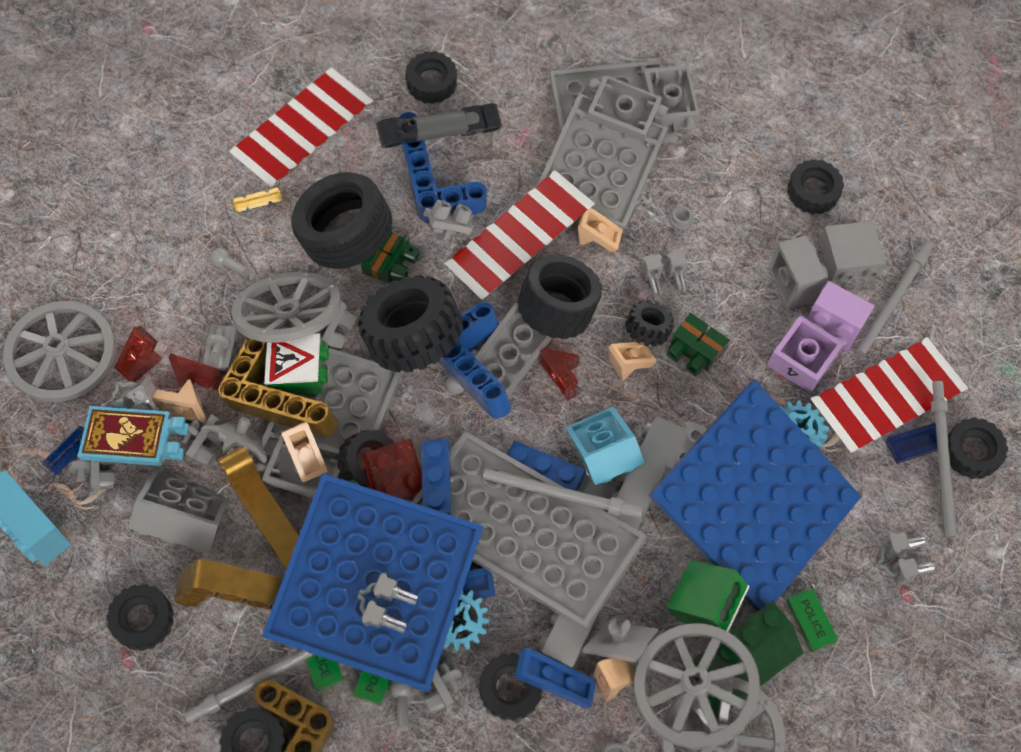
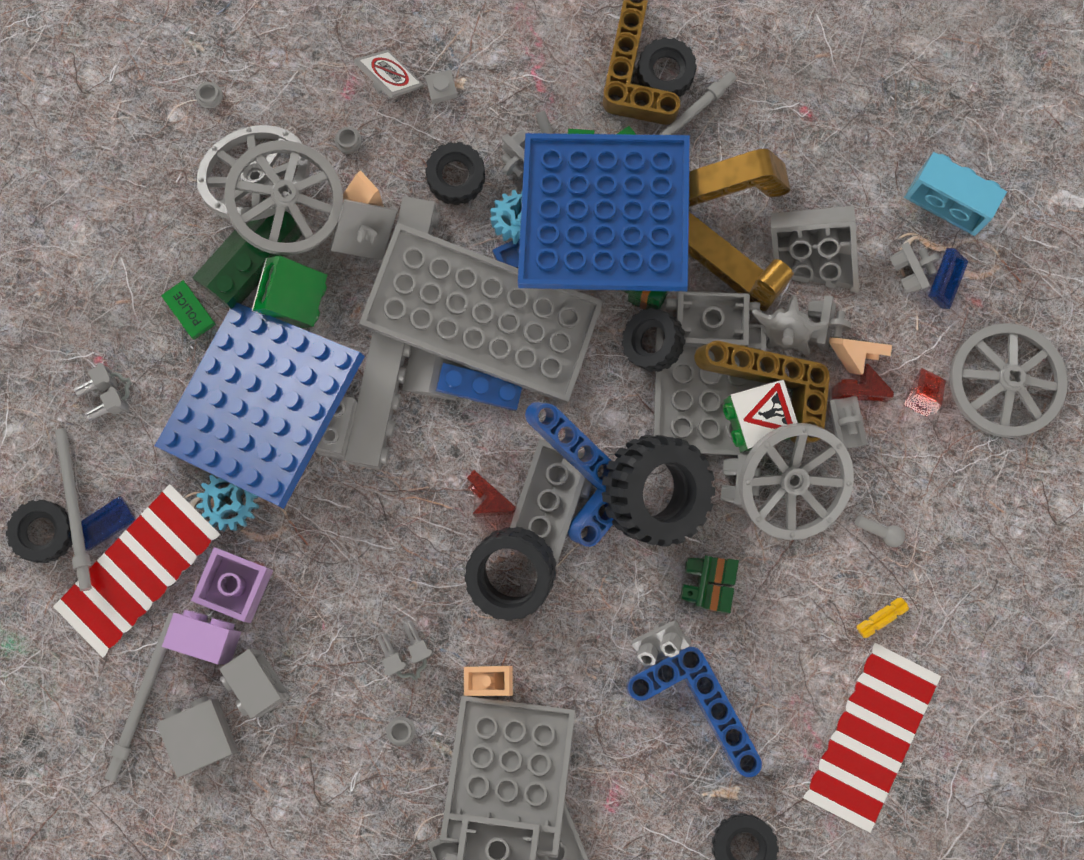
camera: 165 degrees right, 15 degrees up
tile [78,406,189,466] -> none
black tyre [106,584,174,651] -> none
light grey piece [107,376,161,411] -> none
light nougat slope [281,421,328,483] -> none
black tyre [291,172,392,269] -> none
piece [357,573,418,633] -> none
clear red plate [361,438,422,499] -> none
piece [376,103,503,149] -> none
blue plate [422,438,452,515] -> none
red sticker [444,170,595,300] -> none
light grey bar [483,469,645,519] -> none
blue plate [515,648,596,709] -> none
medium azure slope [566,407,645,485] -> none
light nougat slope [608,342,657,381] -> none
black tyre [625,300,674,347] -> none
dark green hips [666,312,730,376] -> none
black tyre [787,159,844,214] -> none

